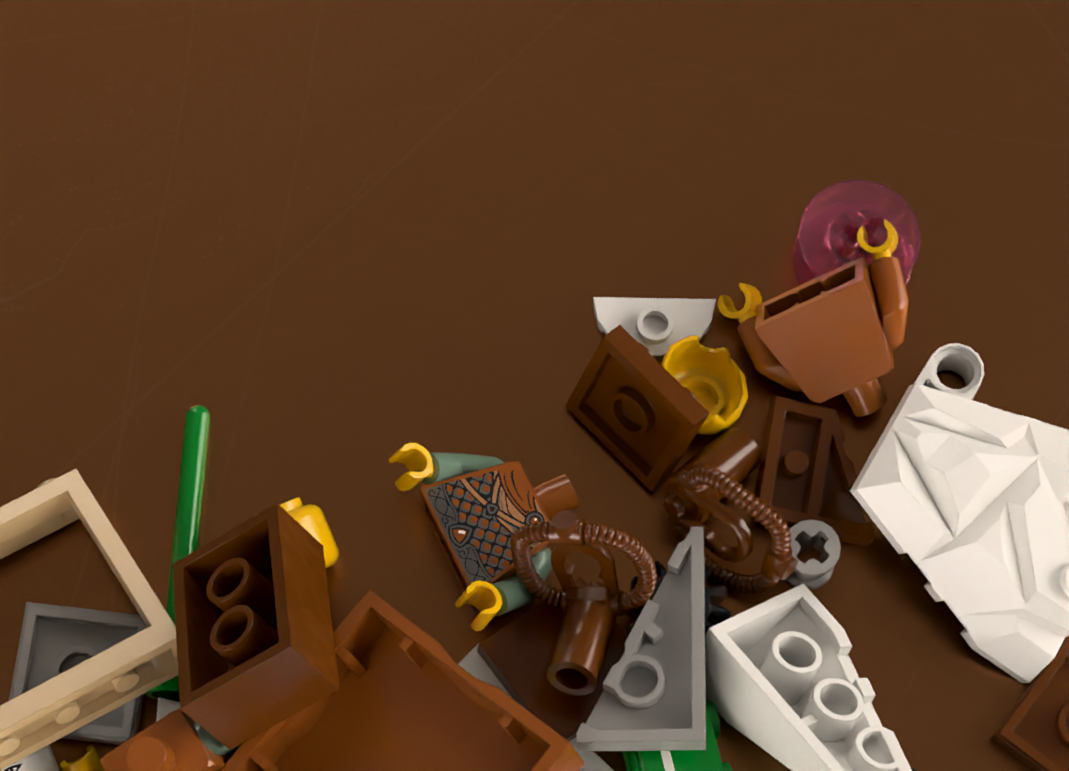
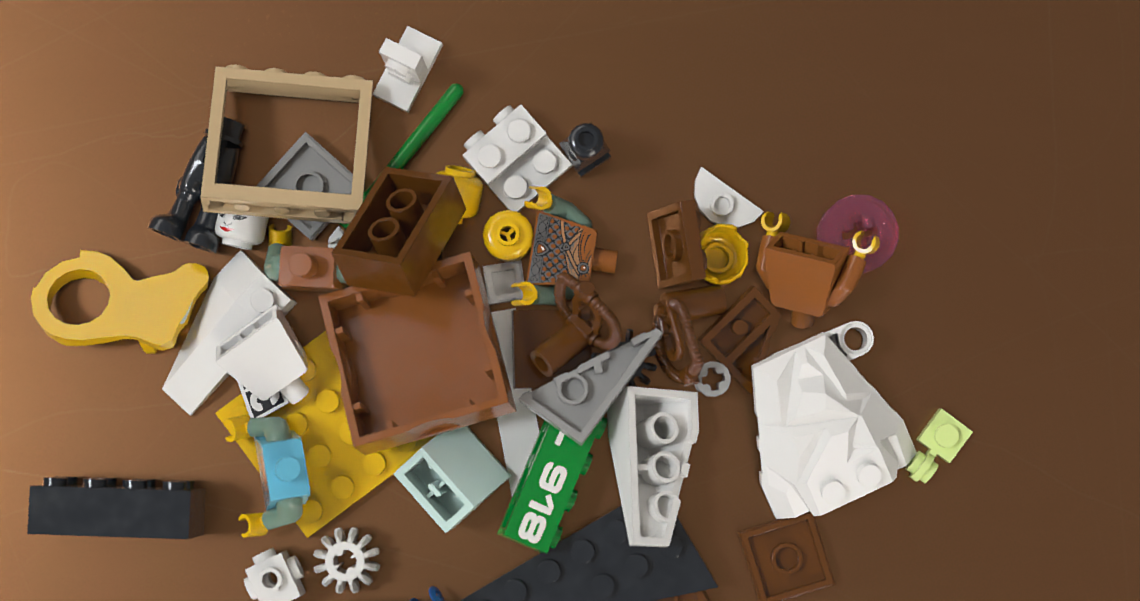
camera: 40 degrees right, 15 degrees up
none -> white bracket [373,26,443,113]
none -> white plate [462,104,572,212]
none -> yellow head [483,210,534,263]
none -> white tile [483,260,524,305]
none -> black piece [559,122,611,178]

